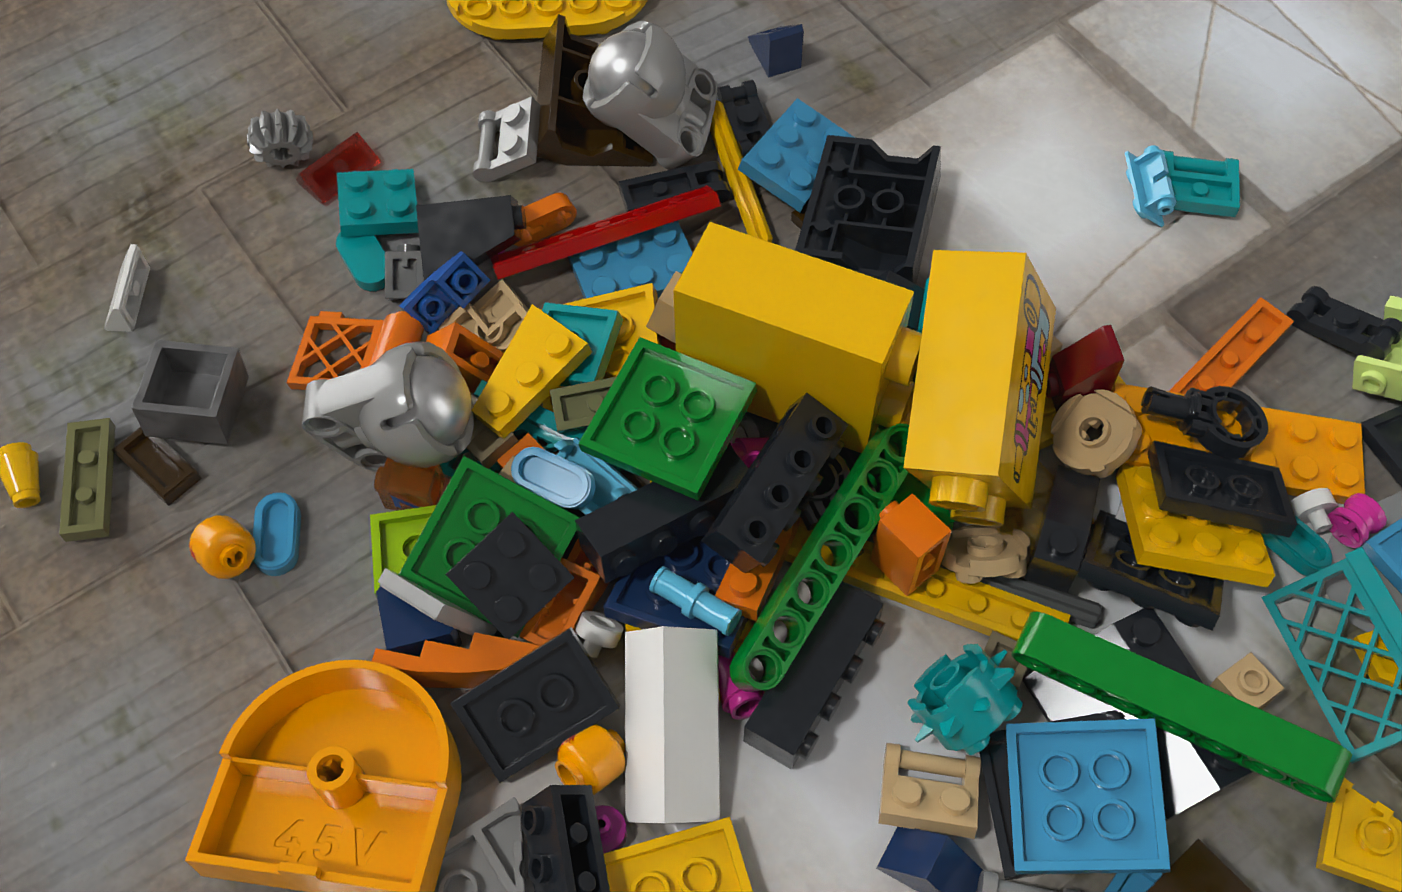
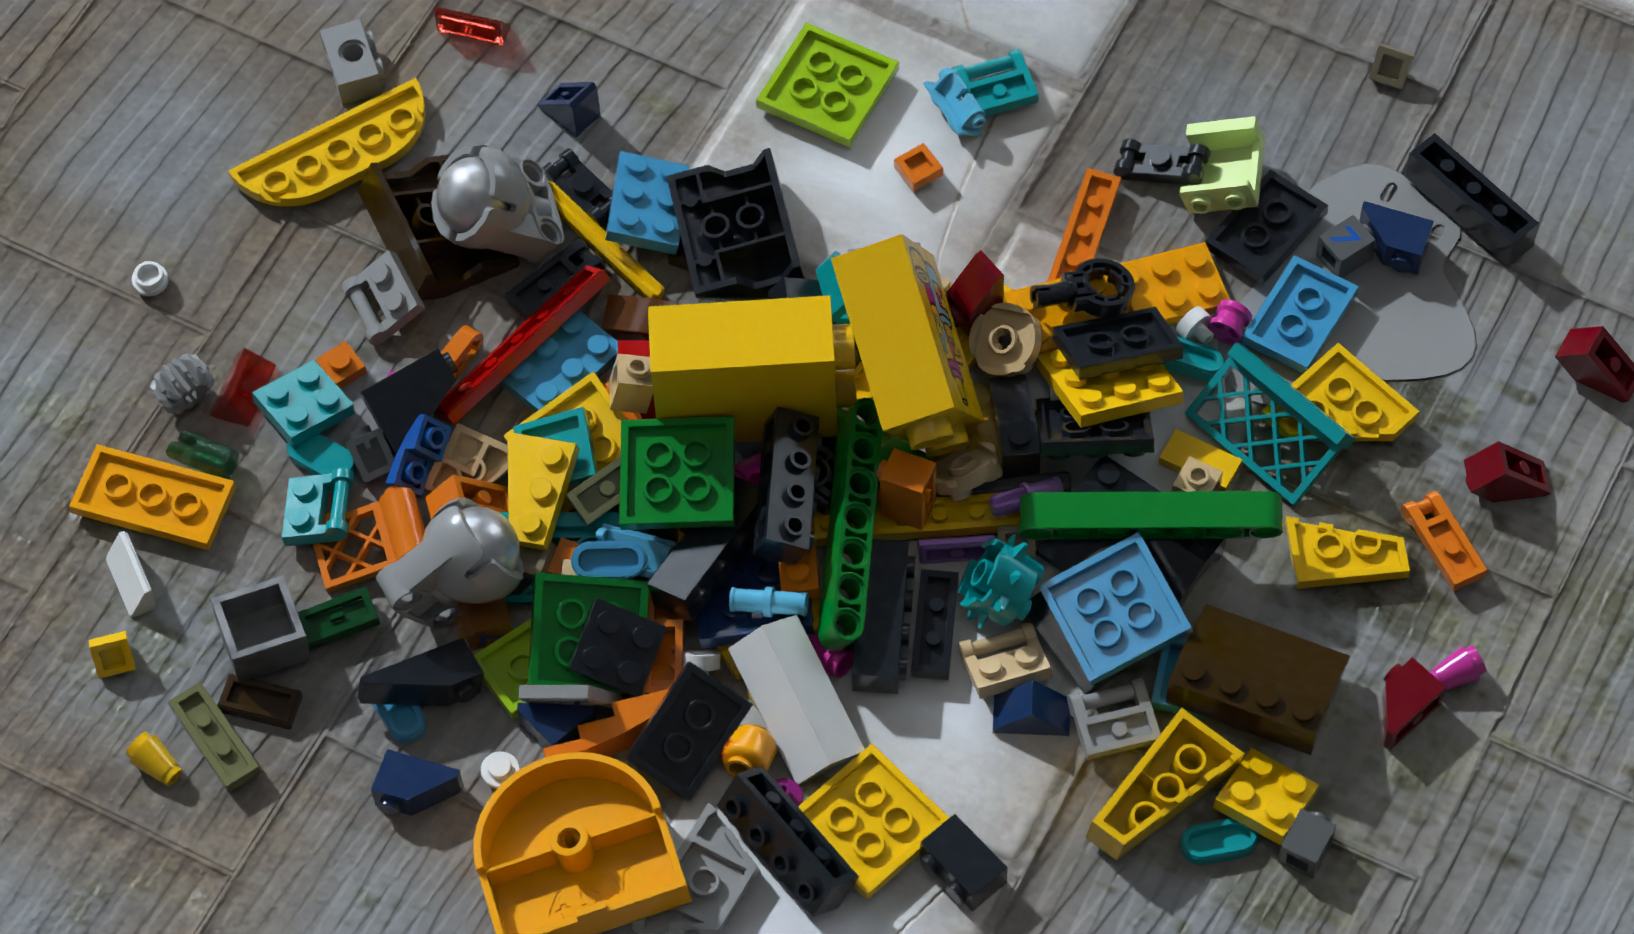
camera: 25 degrees left, 0 degrees up
light orange head [189,515,256,579] -> none
none -> light orange plate [69,444,236,551]
none -> yellow tile [89,631,136,679]
none -> white plate [132,261,168,296]
none -> clear green hinge [164,430,239,479]
none -> teal plate [281,468,354,546]
none -> dark green plate [297,587,380,651]
none -> orange plate [315,341,367,389]
none -> black slope [358,638,484,706]
none -> dark blue slope [371,749,464,816]
none -> white plate [481,752,520,789]
none -> lime plate [756,22,899,148]
none -> orange plate [894,143,943,192]
none -> black plate [911,569,959,680]
none -> medium lavender slope [918,534,995,564]
none -> medium lavender axle [989,476,1064,517]
none -> yellow tile [1159,429,1242,491]

